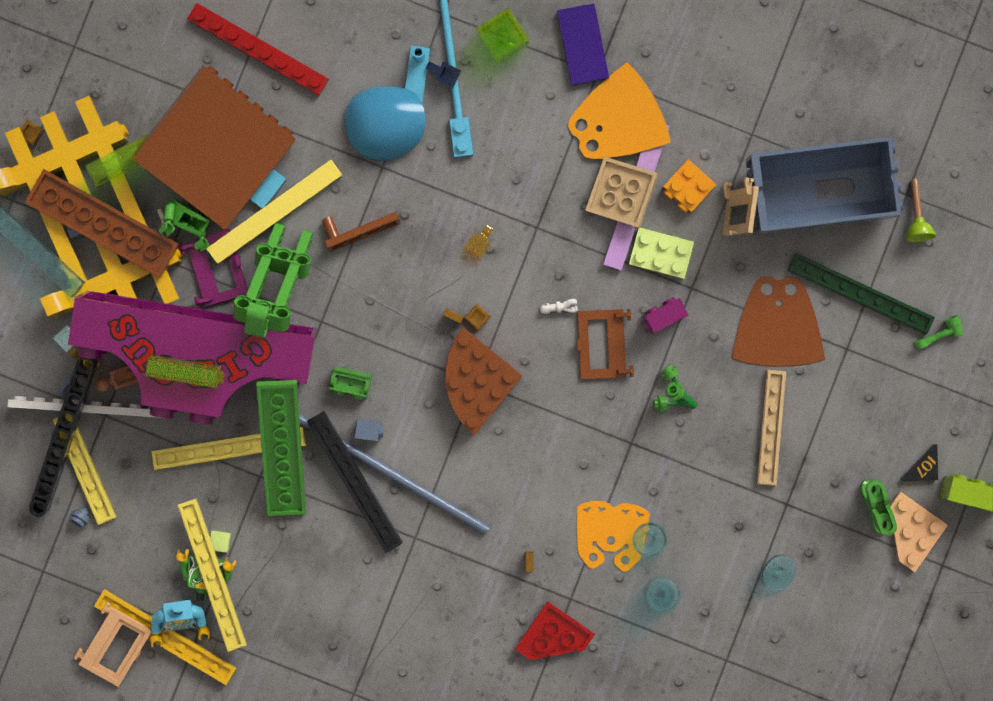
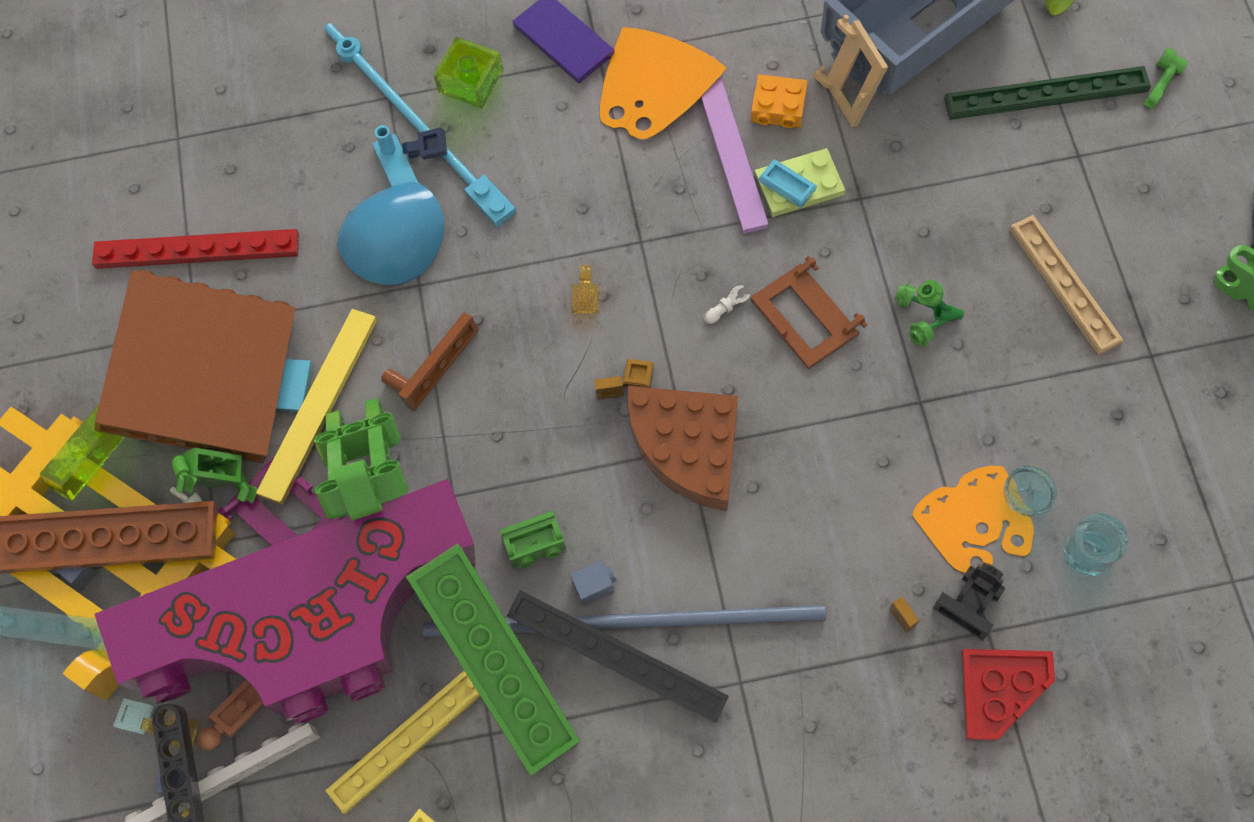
camera: 25 degrees left, 20 degrees down
clear neon green brick [145,354,225,388] -> none
tan plate [585,157,659,229] -> none
magenta brick [641,297,688,334] -> none
dark orange piece [732,276,825,366] -> none
clear light blue piece [761,555,795,592] -> none
none -> medium azure tile [759,159,817,208]
none -> black tile [933,562,1006,641]

